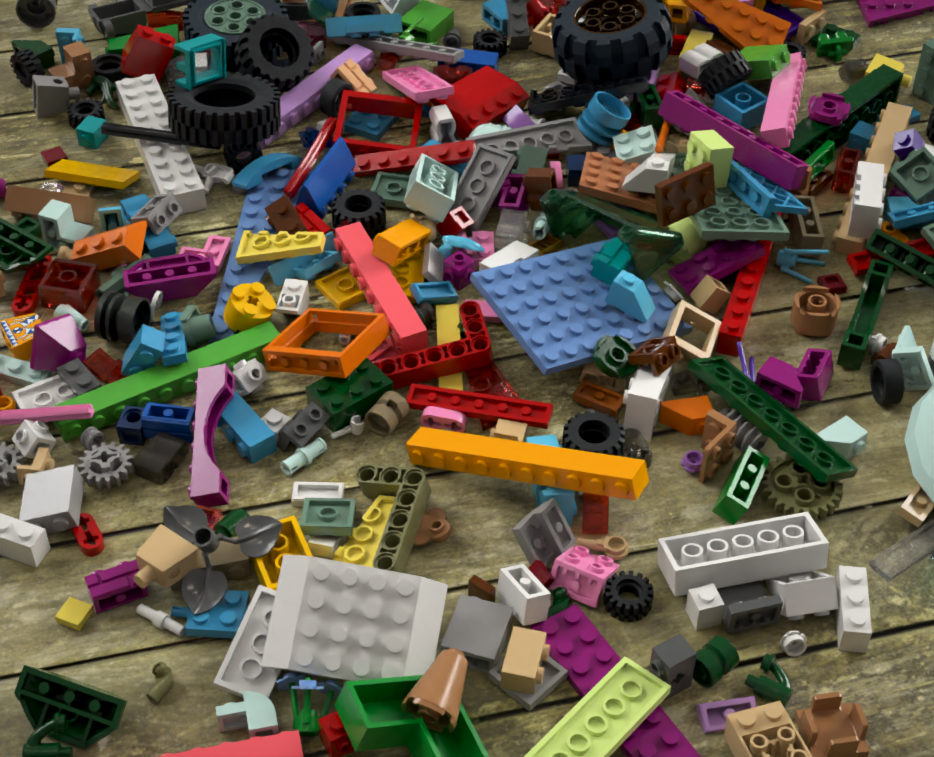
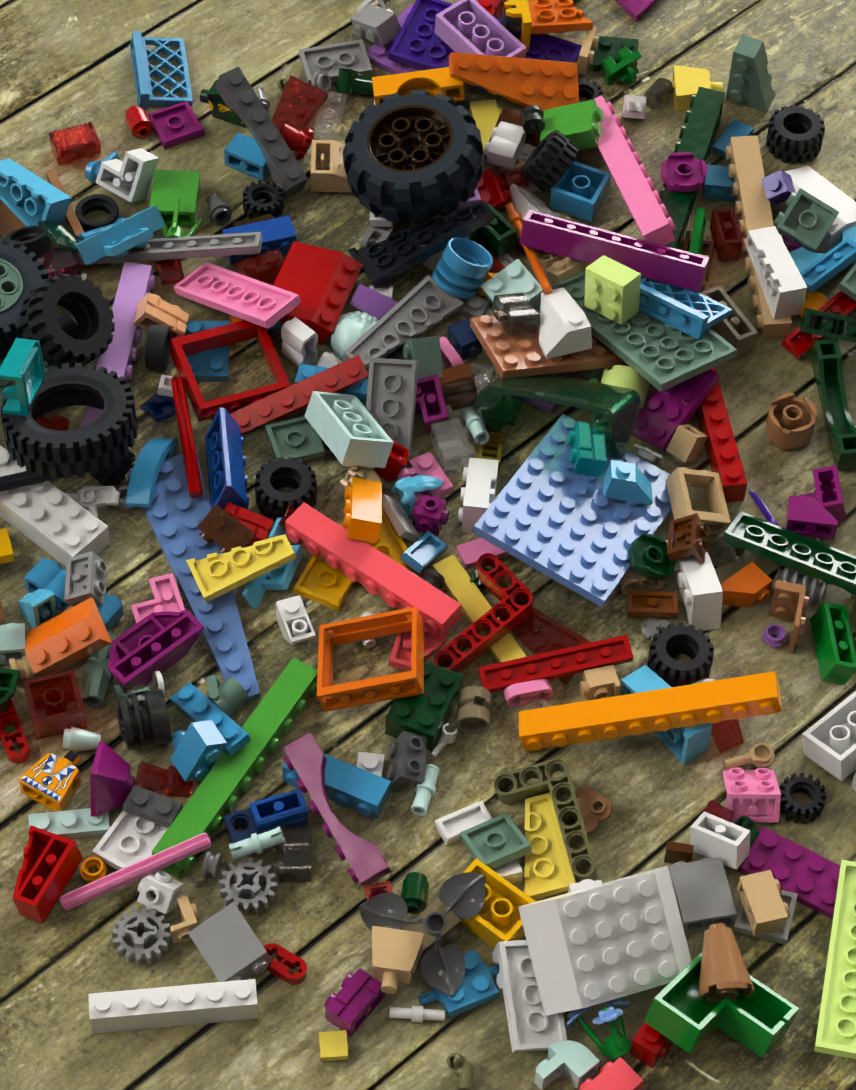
camera: 30 degrees left, 10 degrees up
yellow brick [223,282,276,332] -> none
white brick [232,358,269,397] -> none
light grey slope [512,498,576,567] -> none
clear smoke beam [623,428,653,468] -> none
reddish brown plate [654,161,716,228] -> none
medium azure plant [776,248,830,284] -> none
dark red tile [817,273,847,295] -> none
none -> light aqua pin [229,826,285,861]
none -> clear smoke brick [492,292,540,336]
none -> pearl dark grey wheel [521,105,545,134]
none -> white tile [622,95,646,119]

